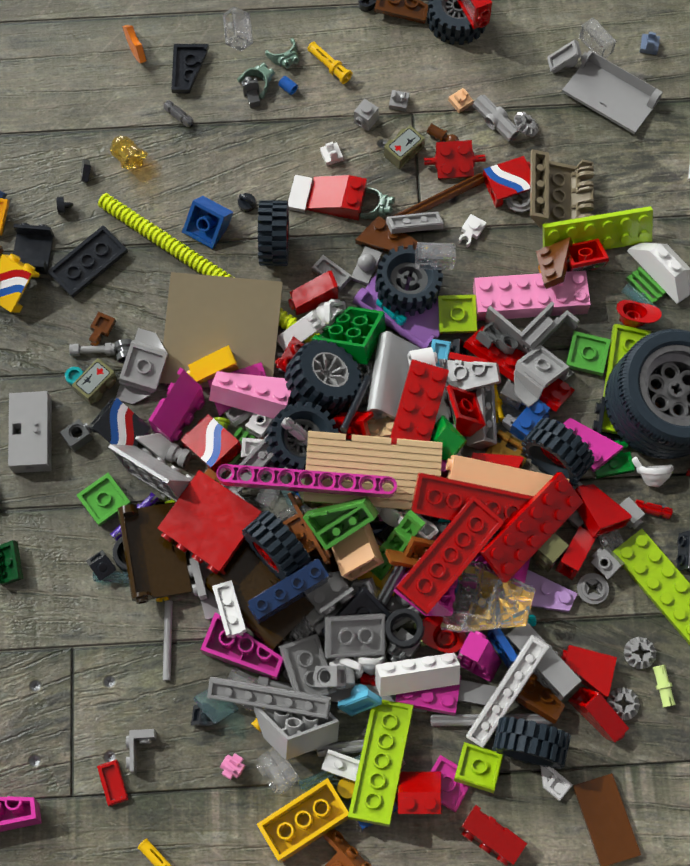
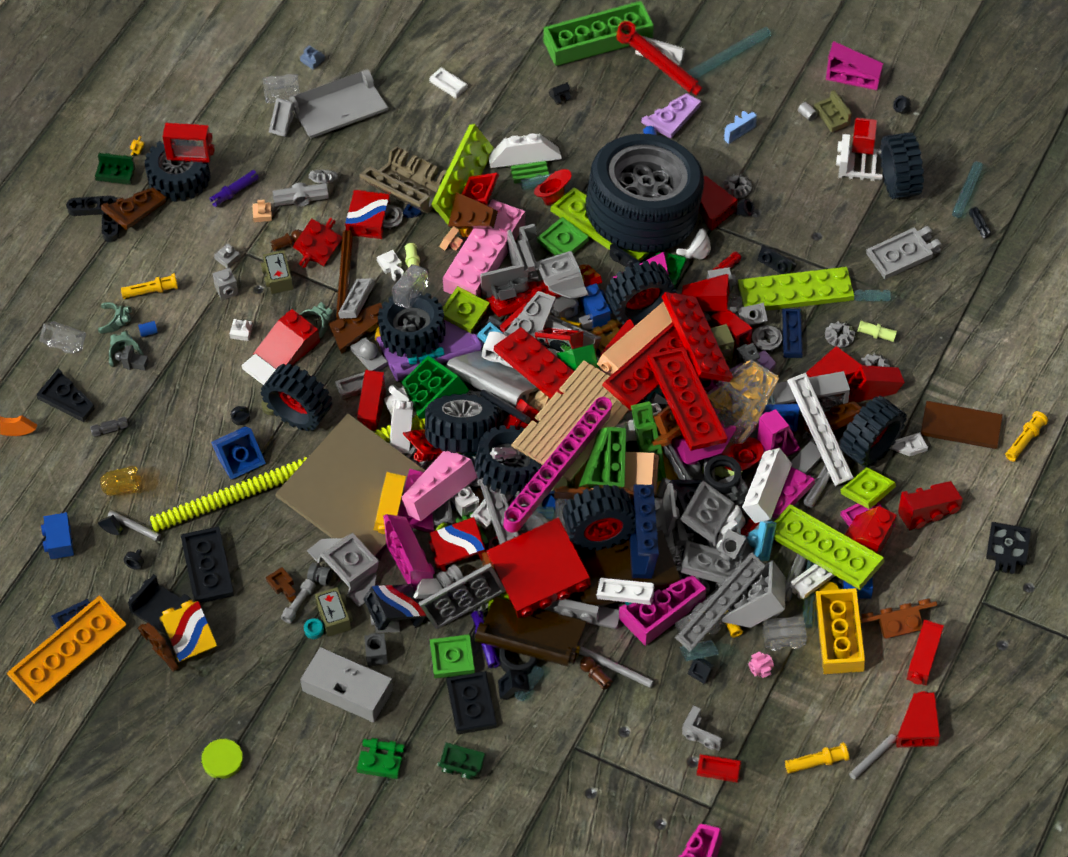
camera: 60 degrees left, 15 degrees down
none -> blue brick [41,512,74,559]
none -> light grey bar [108,510,161,541]
none -> dark purple pin [210,170,259,207]
none -> yellowish green pin [405,243,420,278]
none -> light nougat tile [439,226,463,251]
none -> black tile [446,671,497,735]
none -> reddish brown pin [580,657,613,690]
none -> dark grey piece [734,343,769,375]
none -> dark blue tile [782,308,803,358]

